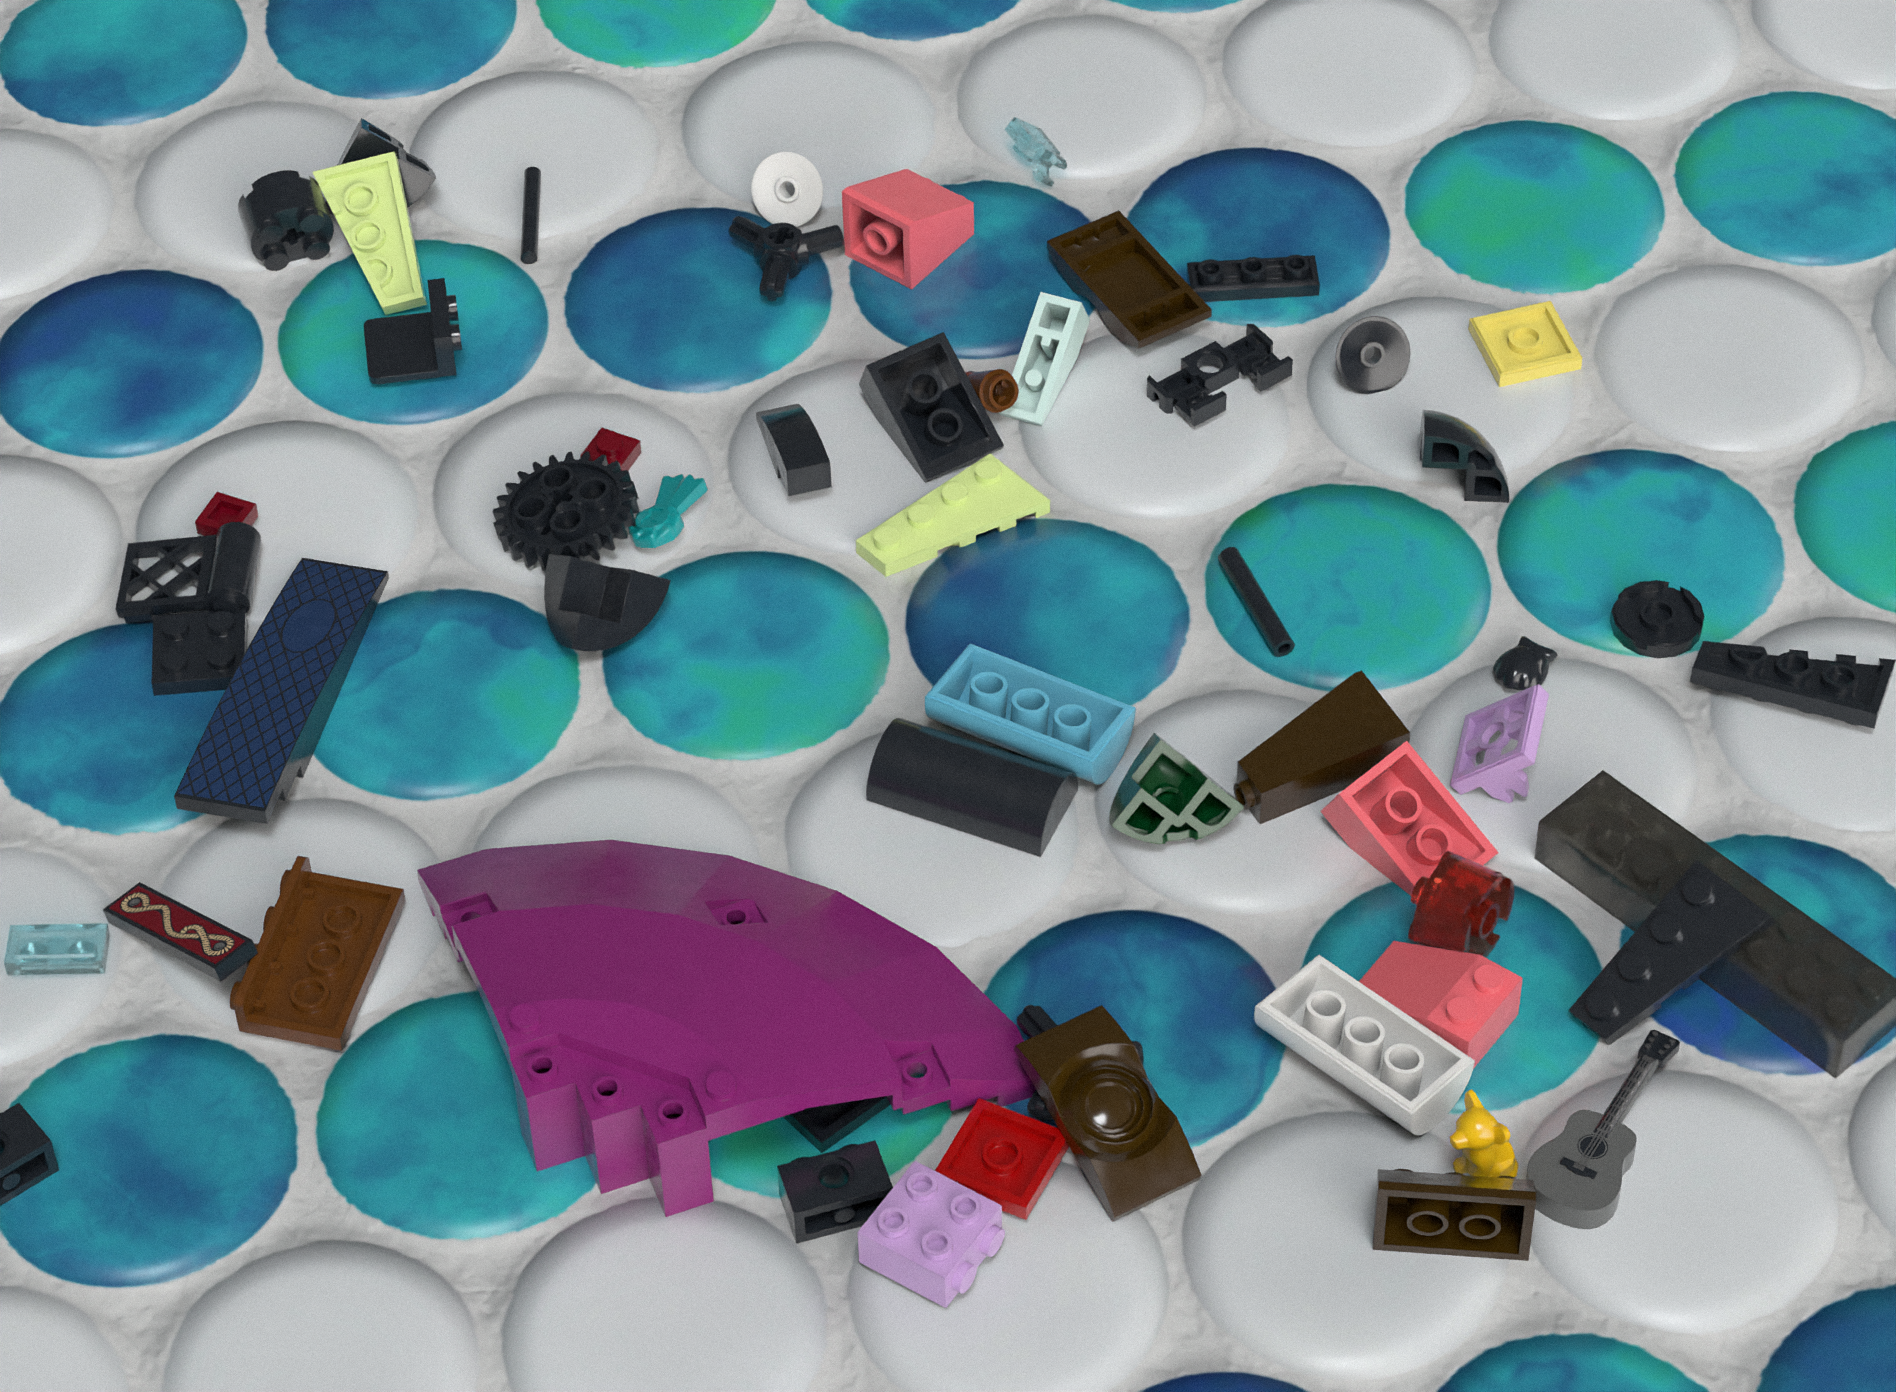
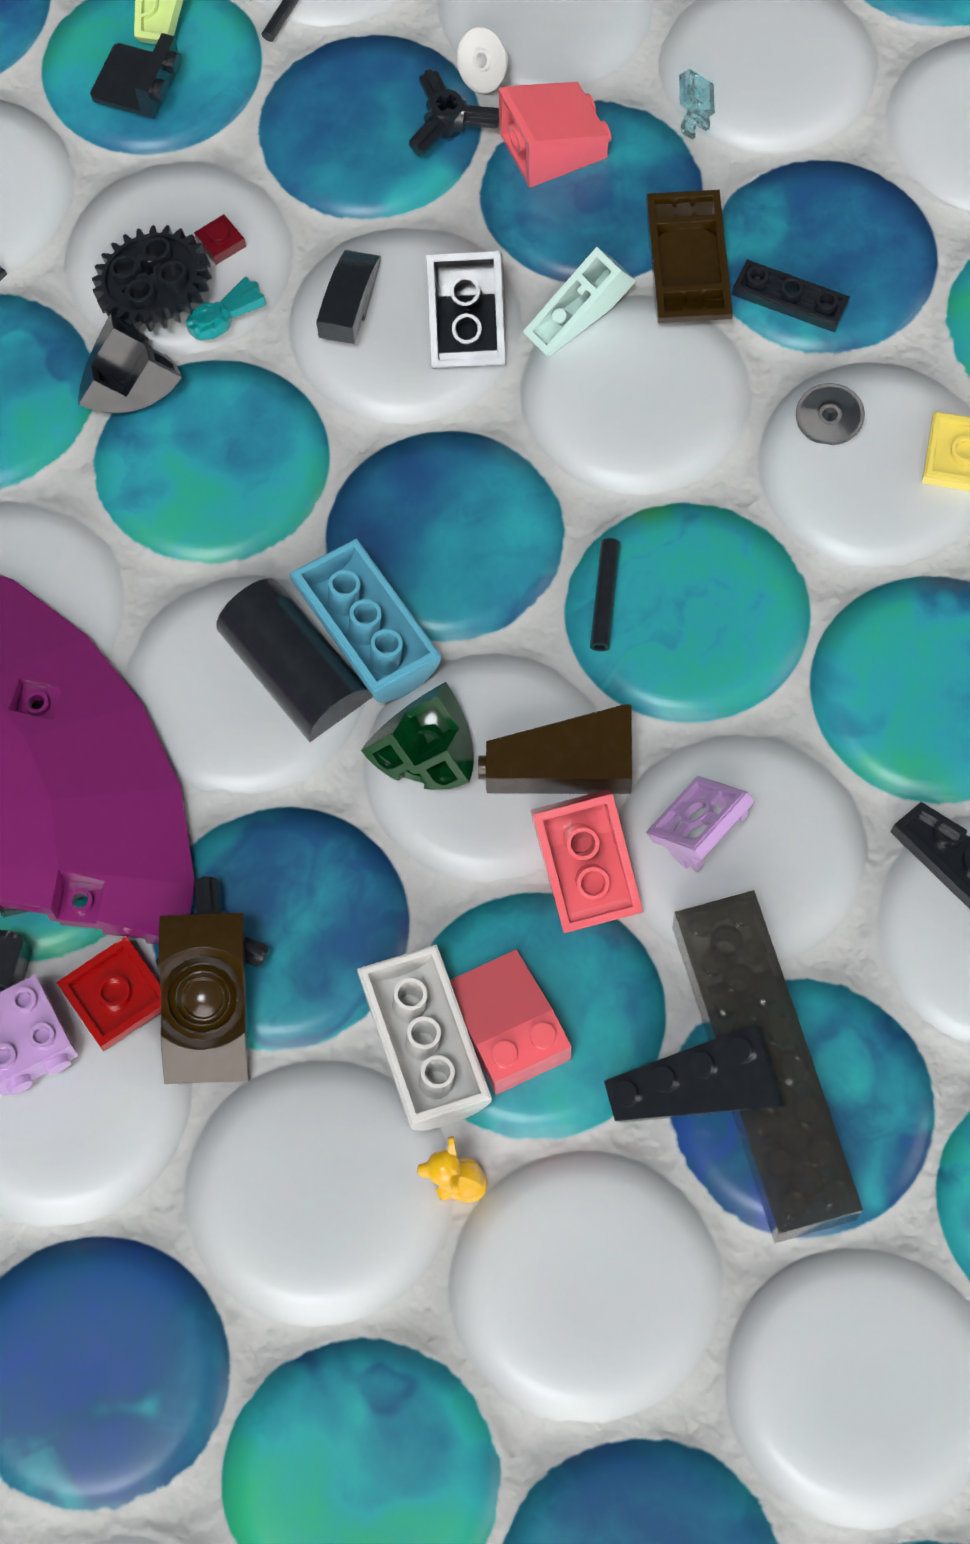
camera: 30 degrees right, 20 degrees up
yellowish green wing [855,454,1050,577] -> none
reddish brown cone [966,369,1019,413] -> none
black piece [1147,324,1293,427] -> none
dark brown slope [1373,1169,1536,1261] -> none
clear red brick [1408,851,1514,958] -> none
black brick [1420,410,1509,503] -> none
black animal [1493,636,1558,690] -> none
dark grey piece [1526,1030,1680,1229] -> none
black tile [1610,580,1705,658] -> none

